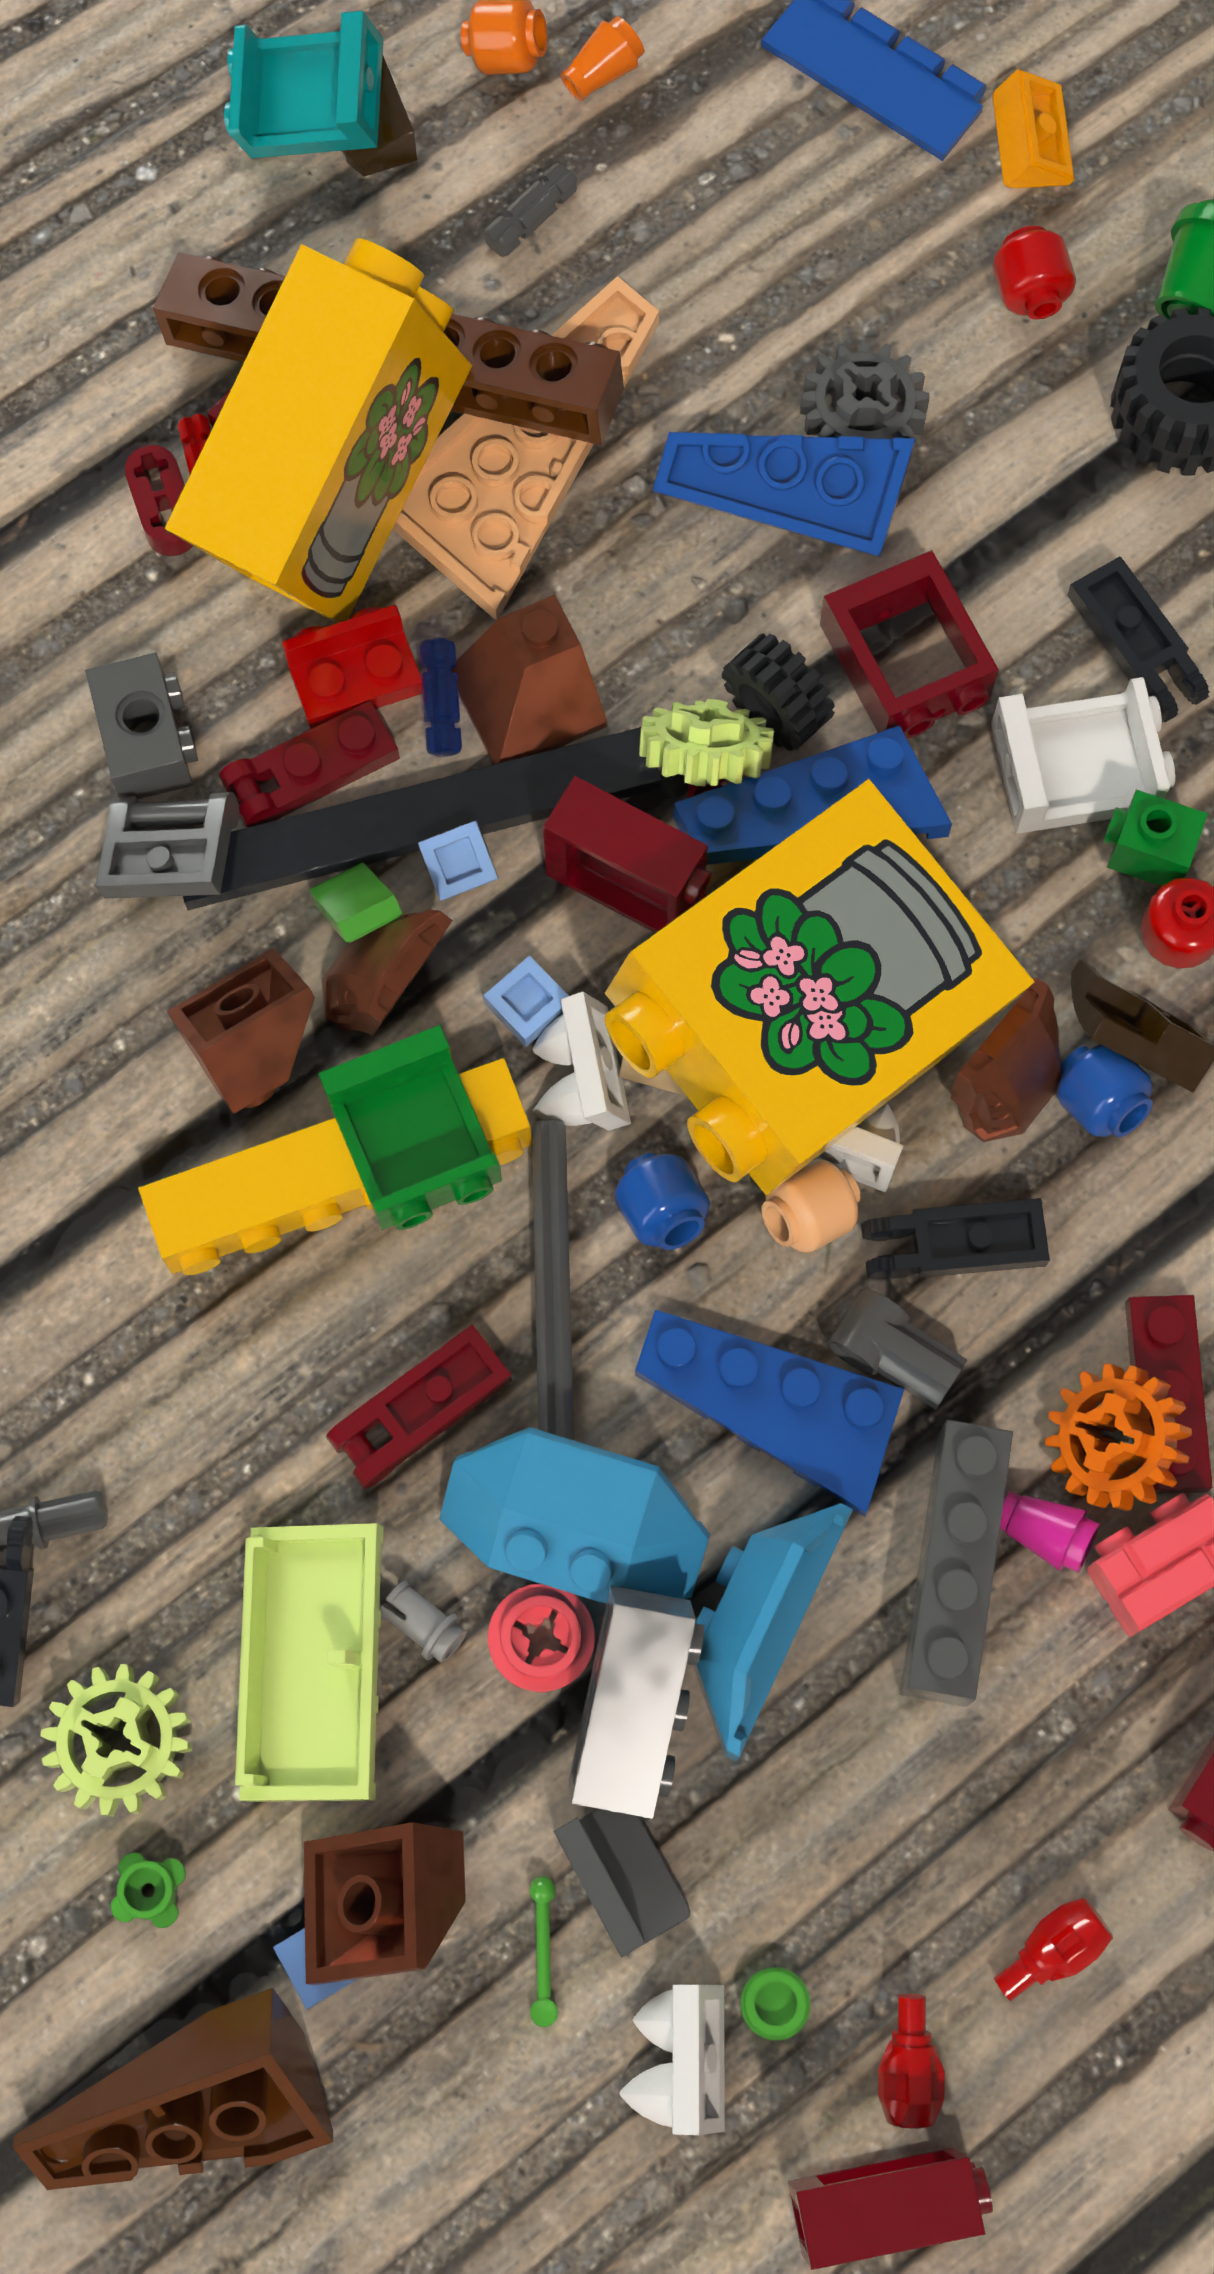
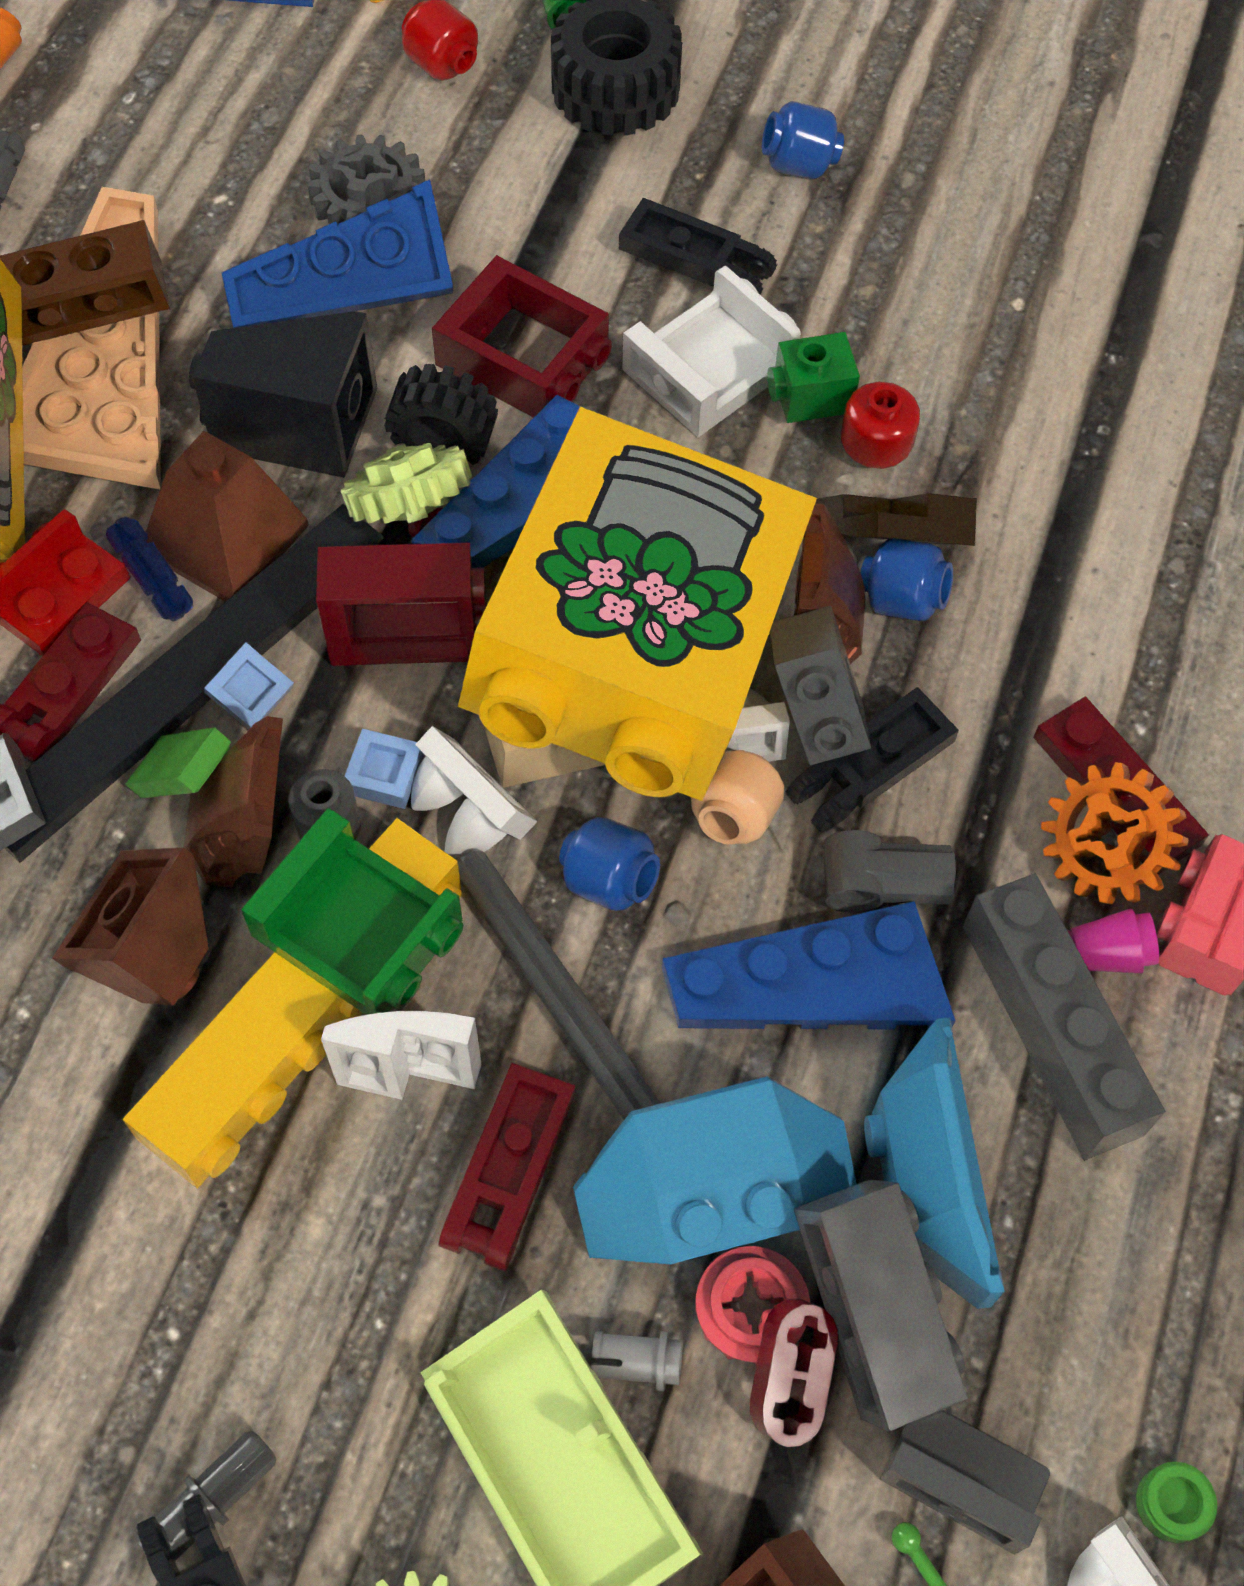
camera: 35 degrees left, 10 degrees down
none -> black slope [189,311,378,478]
none -> dark grey brick [289,769,361,840]
none -> white slope [321,1011,482,1100]
none -> beam [750,1299,838,1447]
none -> dark grey brick [770,605,871,765]

